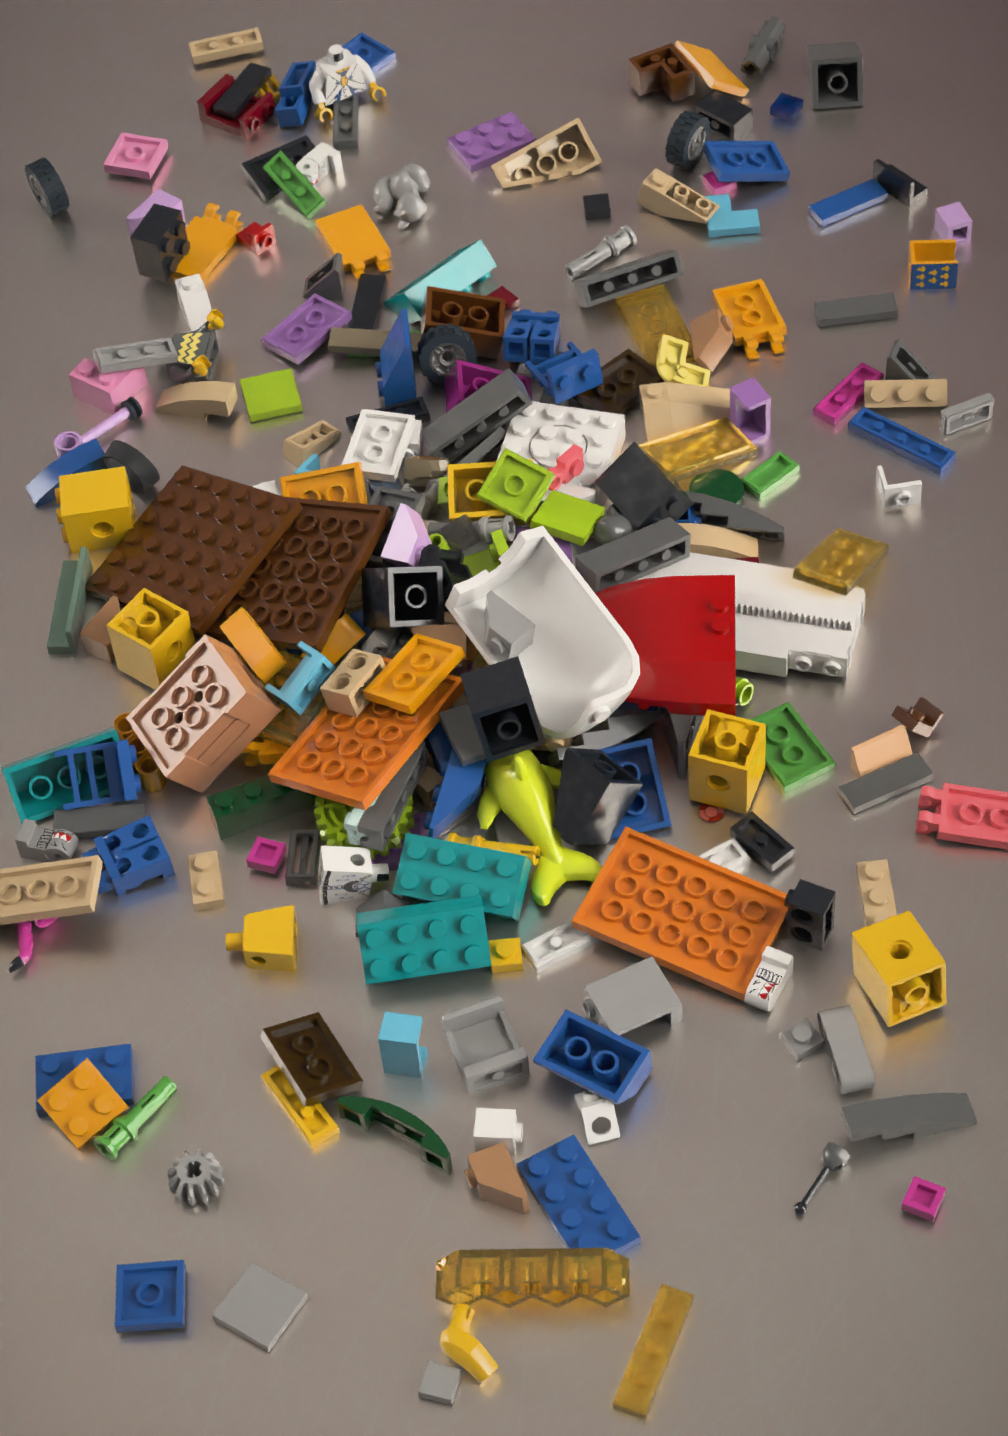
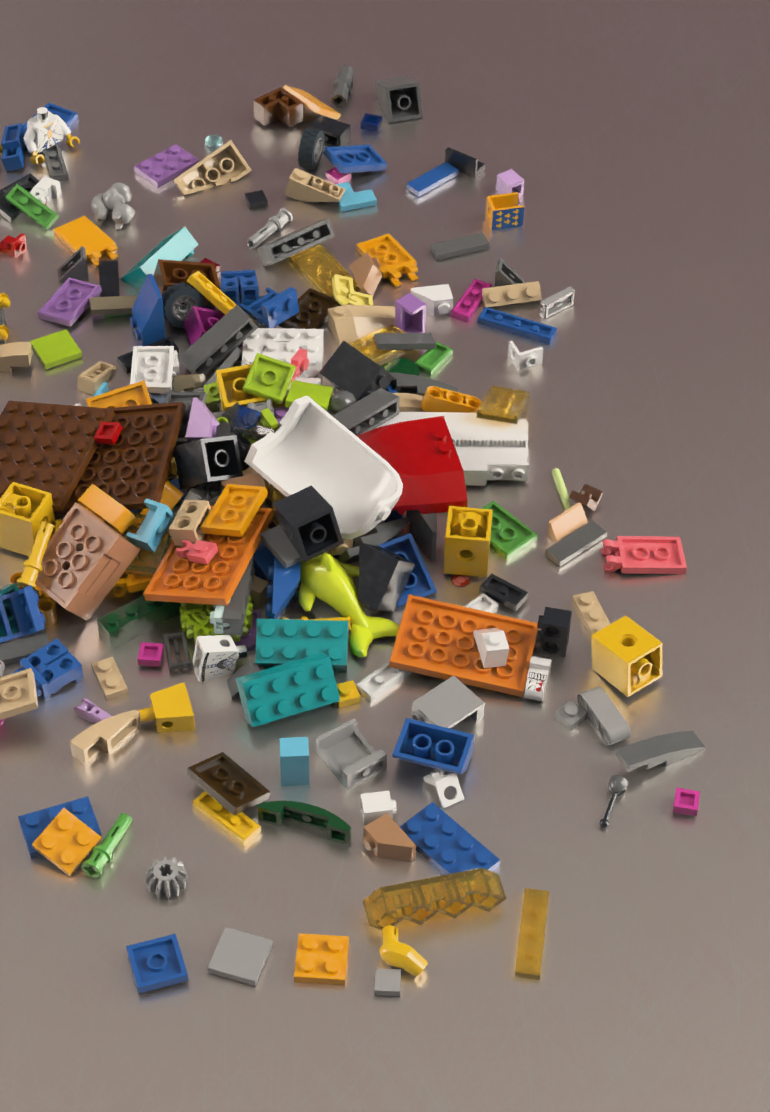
camera: 20 degrees left, 5 degrees down
light grey slope [484,591,535,660] -> none
none -> yellow pin [17,521,55,590]
none -> tan slope [70,710,140,765]
none -> lavender bar [74,698,112,724]
none -> red plate [94,421,123,445]
none -> coral plate [175,540,218,564]
none -> yellow tile [187,271,256,324]
none -> clear light blue tile [205,135,223,151]
none -> clear blue plate [232,405,260,432]
none -> clear smoke tile [244,425,274,441]
none -> light orange plate [294,933,349,985]
none -> dark grey tile [373,333,436,350]
none -> white slope [411,284,453,316]
none -> light orange beam [420,386,483,413]
none -> white slope [473,628,509,668]
none -> yellowish green bar [552,468,572,511]

